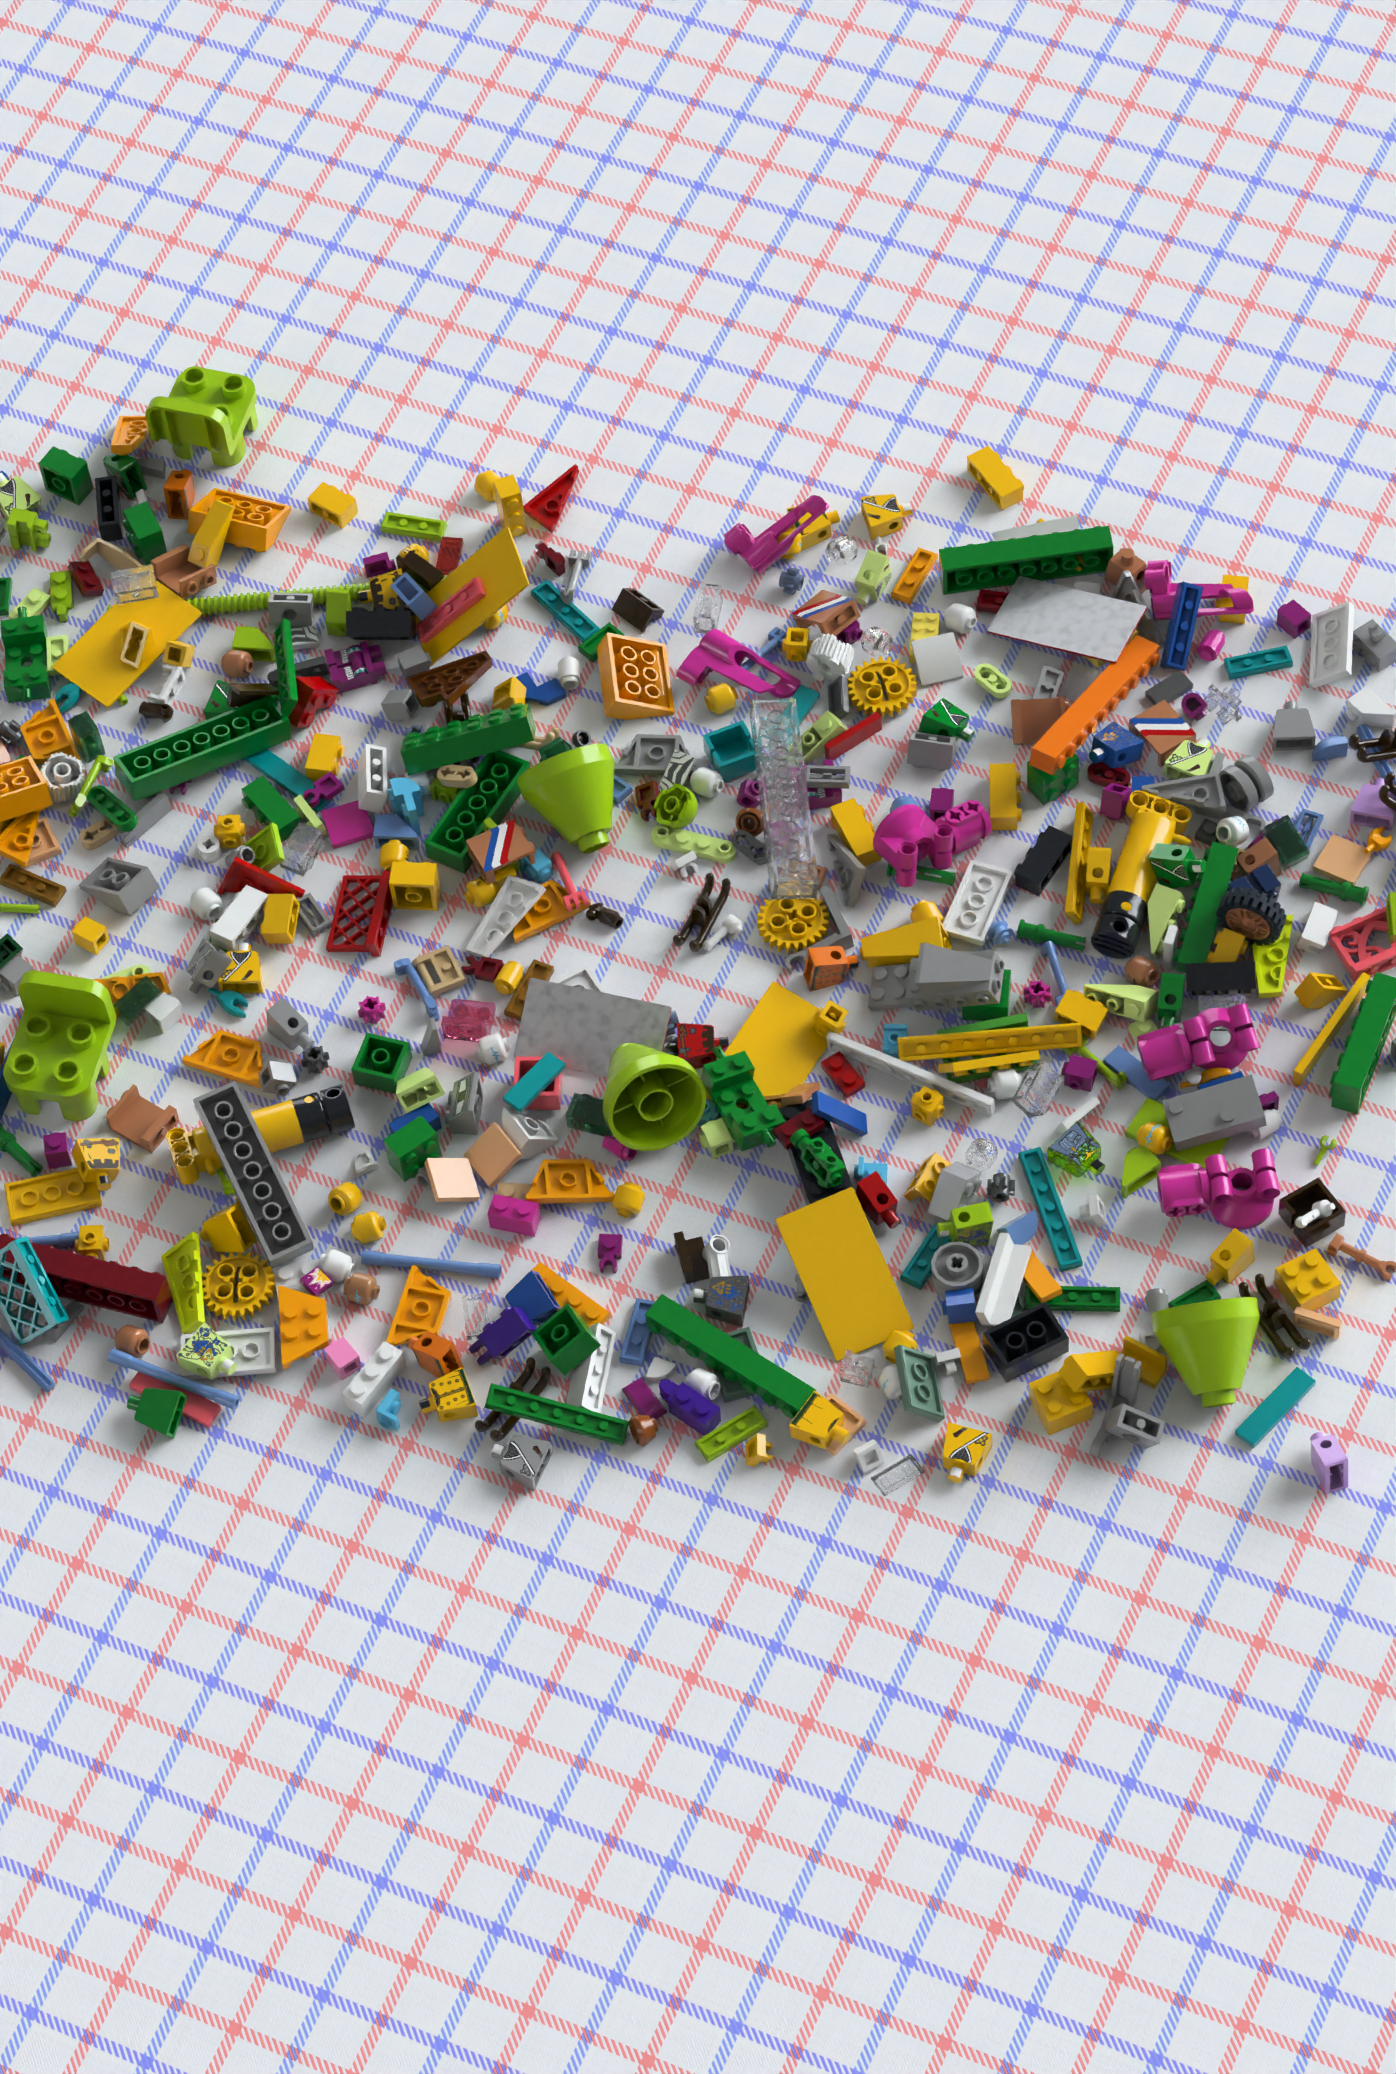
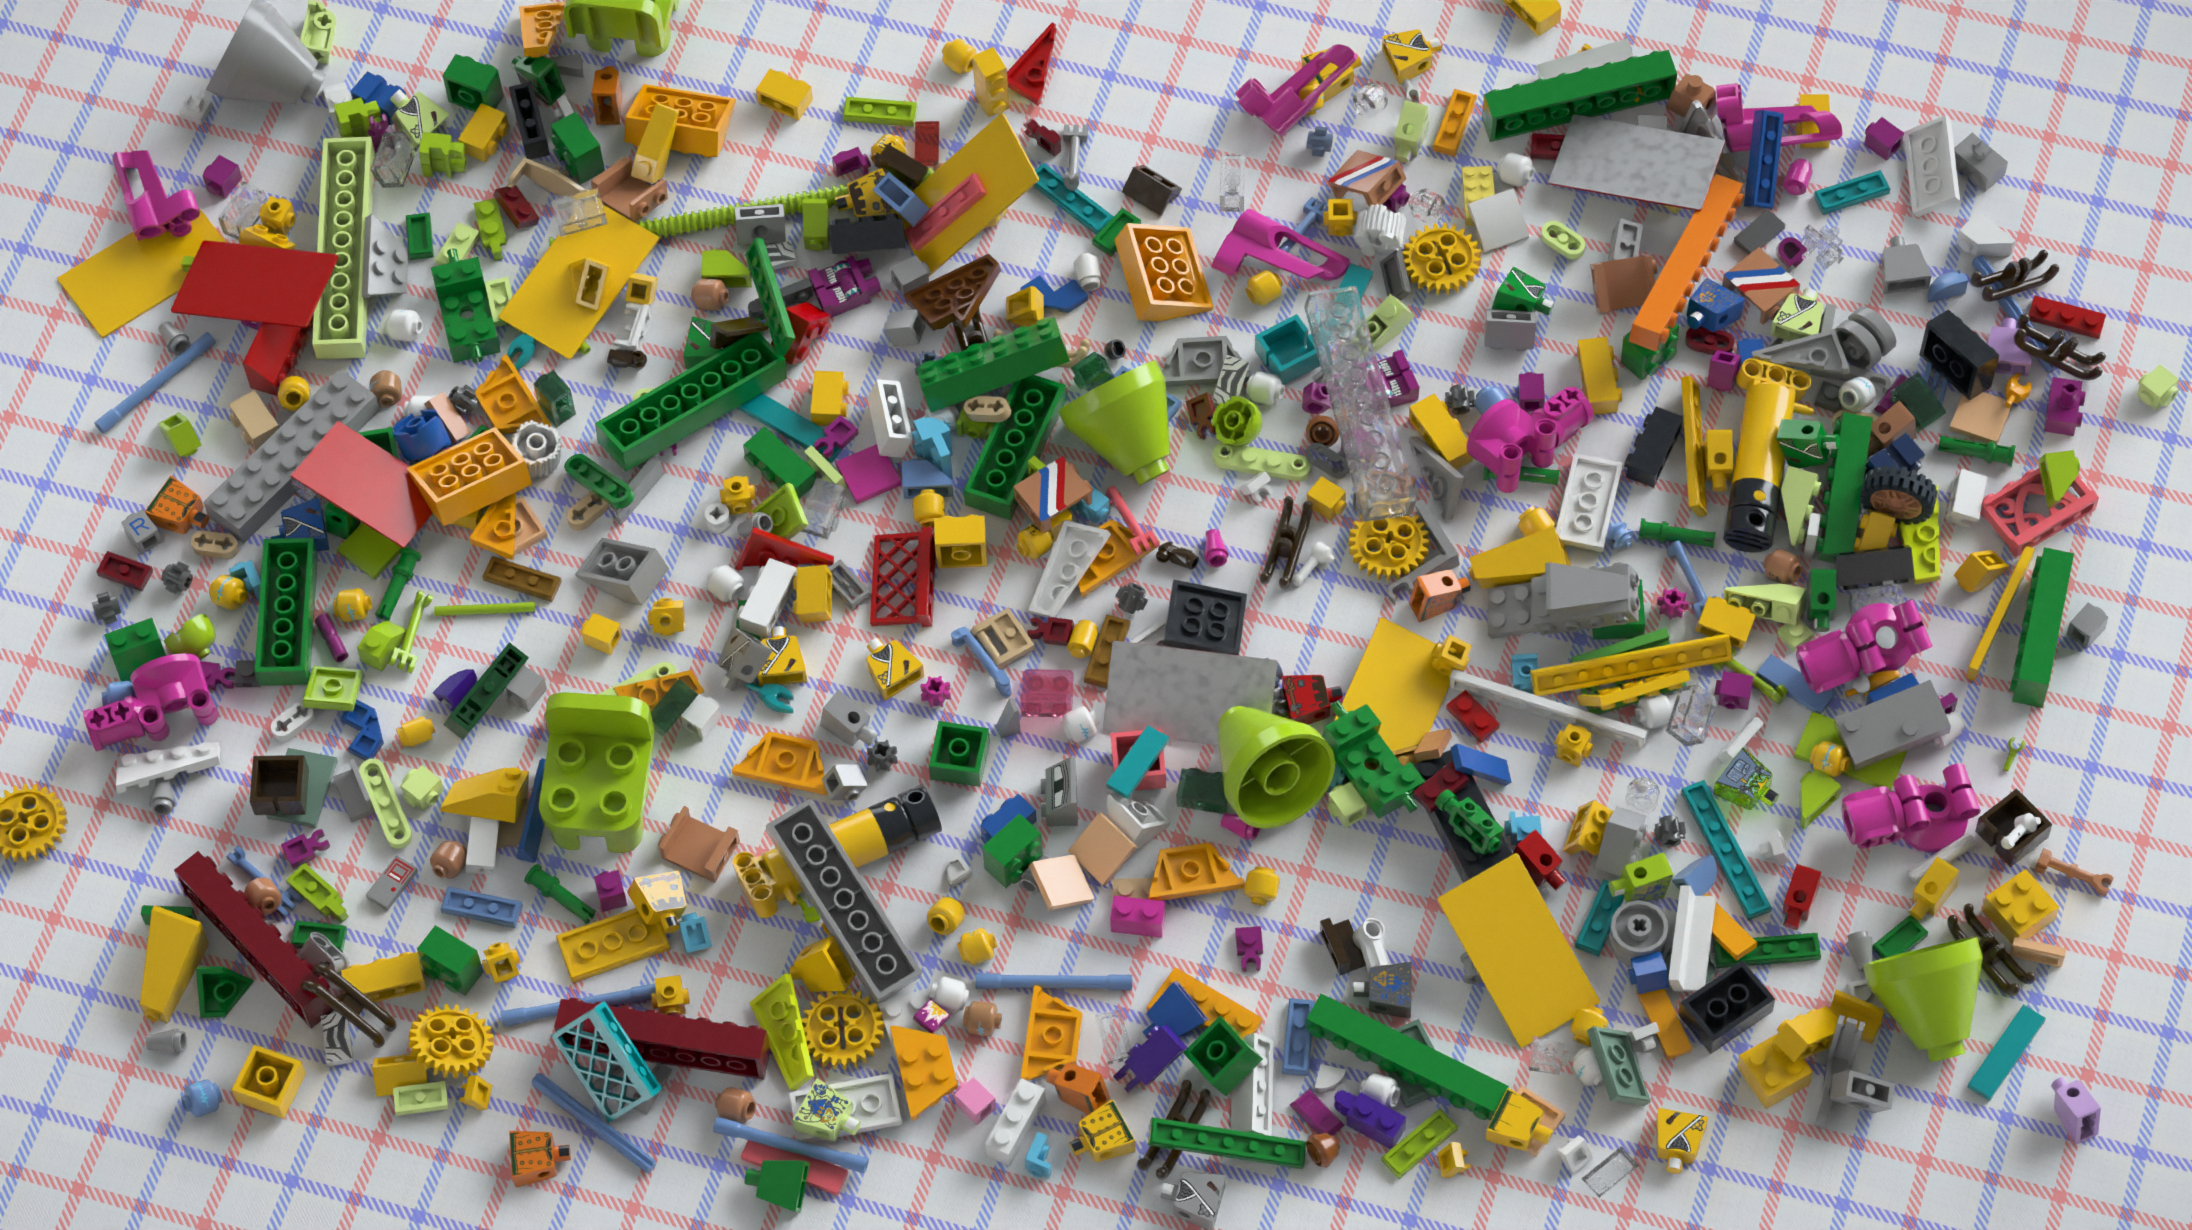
camera: 10 degrees left, 5 degrees up
lime hinge [68,755,114,818] -> none
yellowish green torso [396,1067,445,1114] -> none
light grey tile [805,765,850,789] -> none
red tile [824,712,882,760] -> none
none -> yellow brick [458,103,510,163]
none -> yellow brick [648,598,685,636]
none -> medium azure bracket [678,912,712,953]
none -> yellow torso [866,638,924,701]
none -> dark grey gear [1115,583,1148,614]
none -> black plate [1163,579,1247,655]
none -> dark pink cone [1204,529,1229,567]
none -> yellow brick [1307,476,1347,521]
none -> dark grey gear [1445,384,1475,415]
none -> red torso [1782,864,1822,930]
none -> white axle [1908,834,1976,883]
none -> black brick [1919,309,1999,400]

